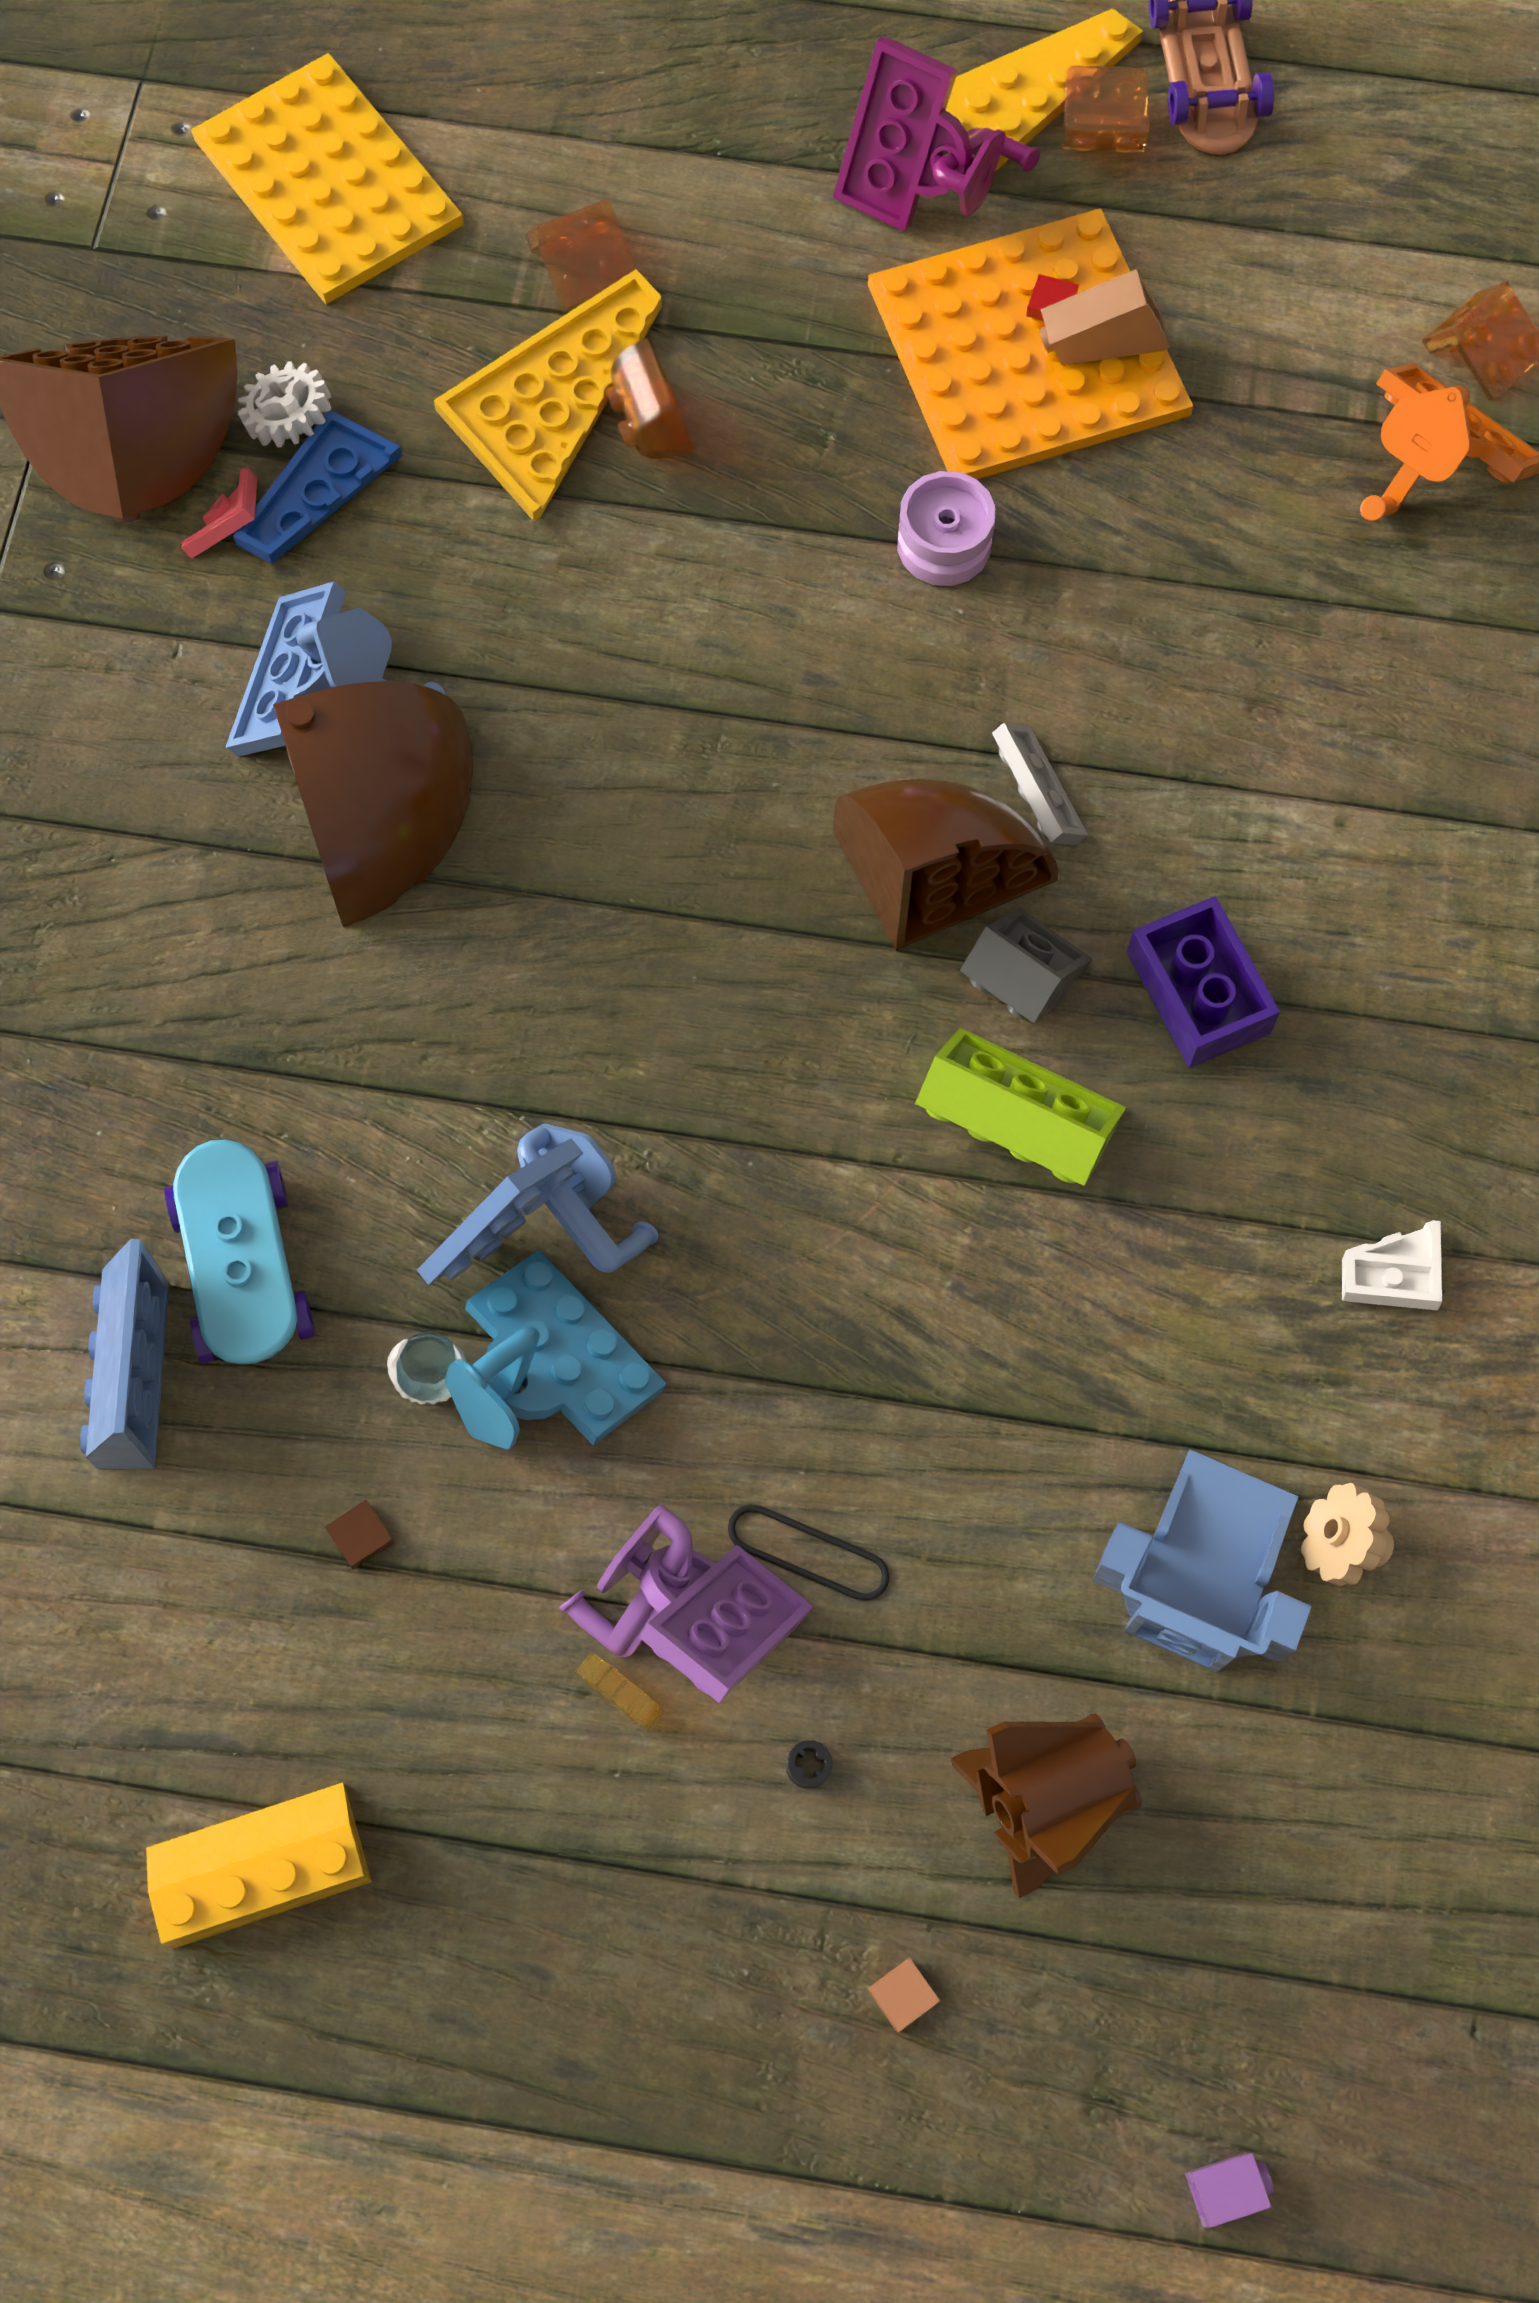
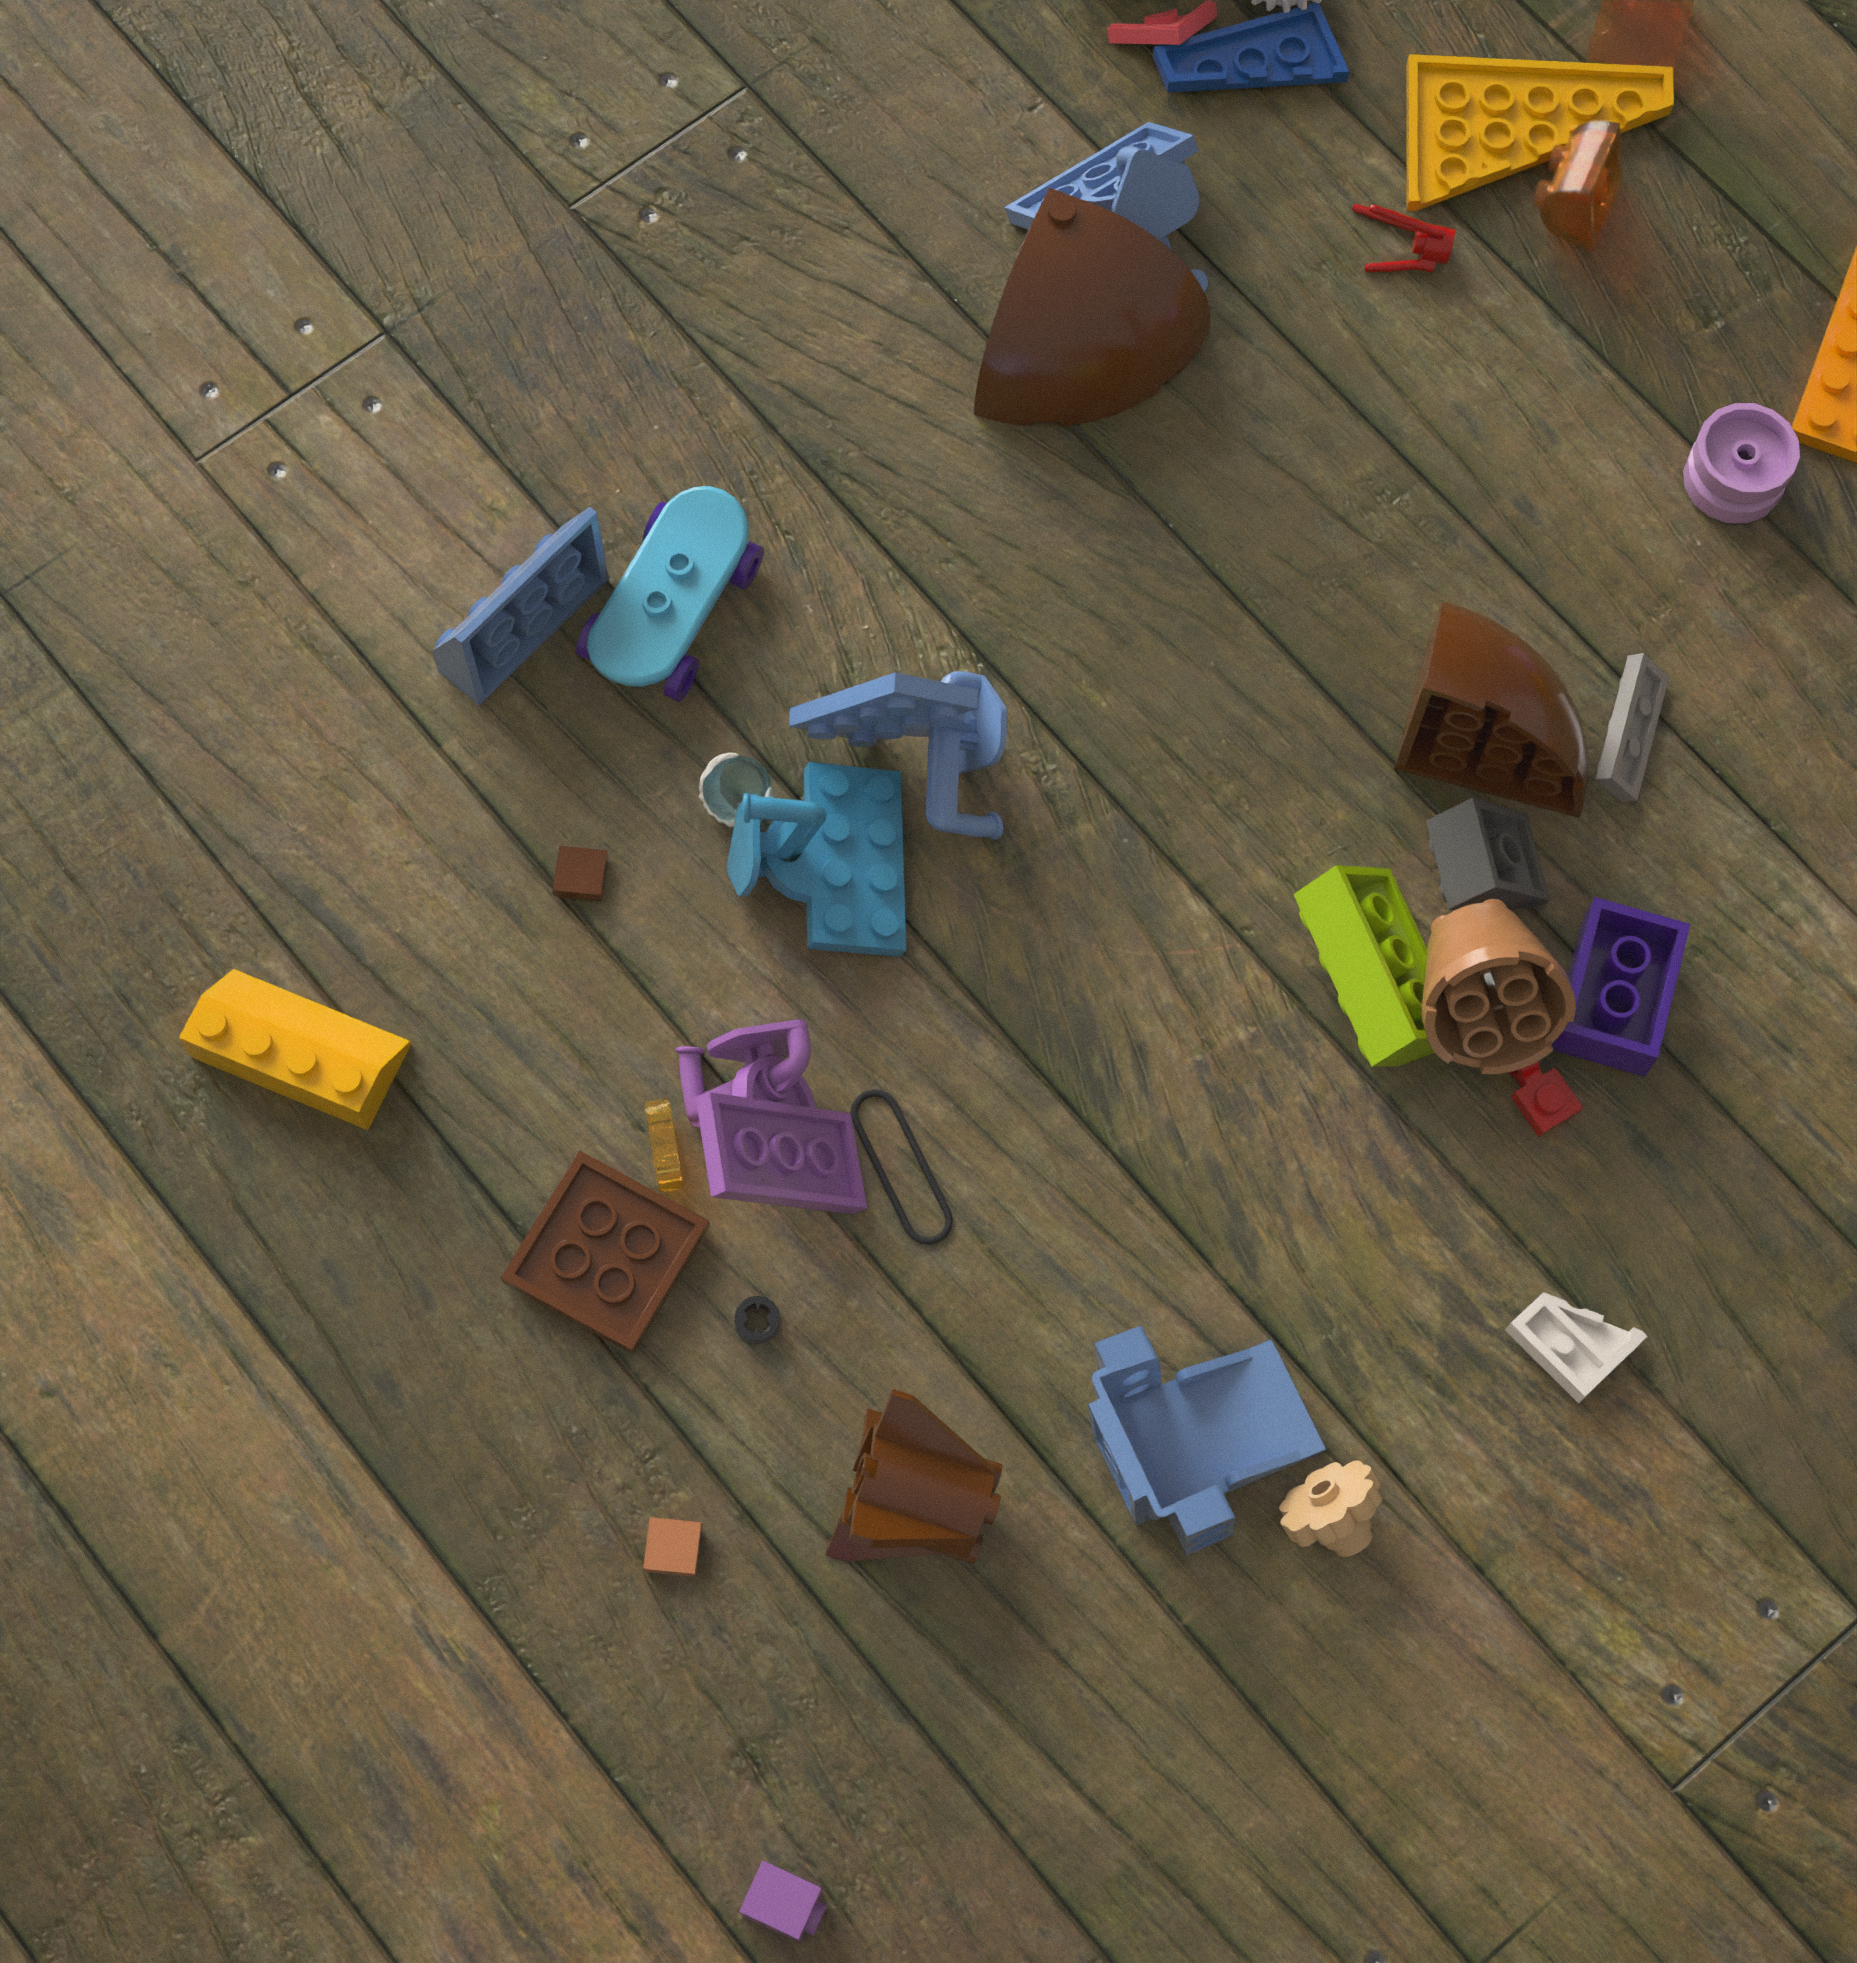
camera: 40 degrees right, 0 degrees up
none -> reddish brown plate [501,1150,710,1355]
none -> red plant [1352,204,1455,273]
none -> medium nougat cone [1421,899,1576,1074]
none -> red plate [1510,1062,1583,1137]

